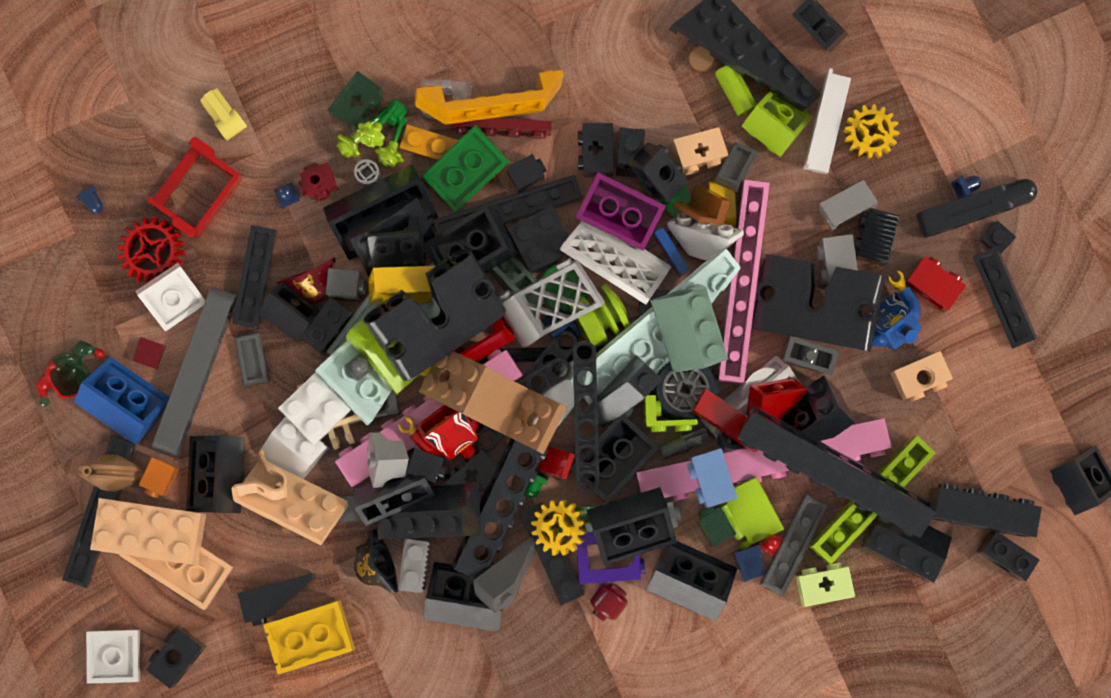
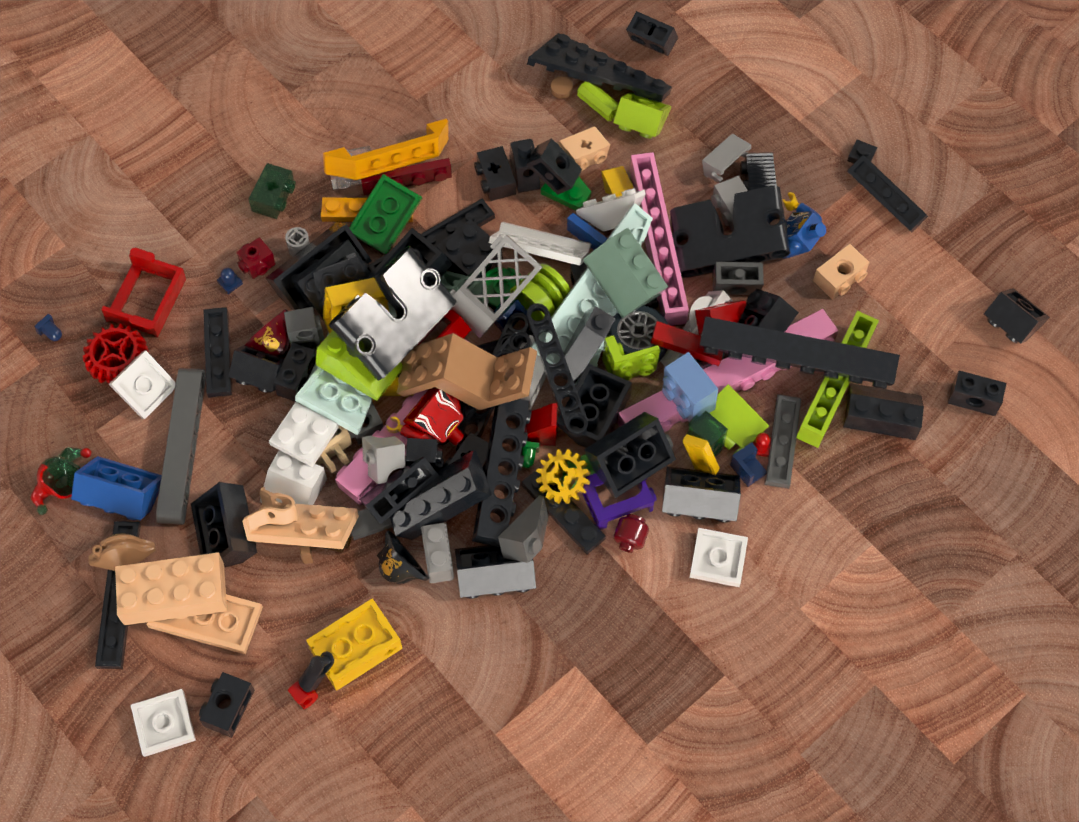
camera: 15 degrees left, 20 degrees down
dark red tile [132,337,166,369] -> none
orange brick [139,457,180,498] -> none
light yellow piece [200,88,247,141] -> none
dark grey tile [235,333,270,387] -> none
black slope [237,573,316,626] -> none
lime plant [336,99,408,168] -> none
dark grey piece [344,353,373,382] -> none
black brick [506,154,547,193] -> none
magenta slope [575,173,666,251] -> none
dark grey axle [659,427,710,460] -> none
dark orange panel [673,185,730,225] -> none
dark grey tile [715,142,758,192] -> none
yellowish green brick [796,562,855,607] -> none
white panel [803,68,851,175] -> none
yellow gear [844,104,899,160] -> none
red brick [905,257,966,313] -> none
black piece [916,179,1038,238] -> none
black brick [928,483,1042,538] -> none
dark blue piece [951,175,982,199] -> none
none -> black piece [287,651,334,709]
none -> yellow tile [683,434,720,475]
none -> white plate [689,528,748,587]

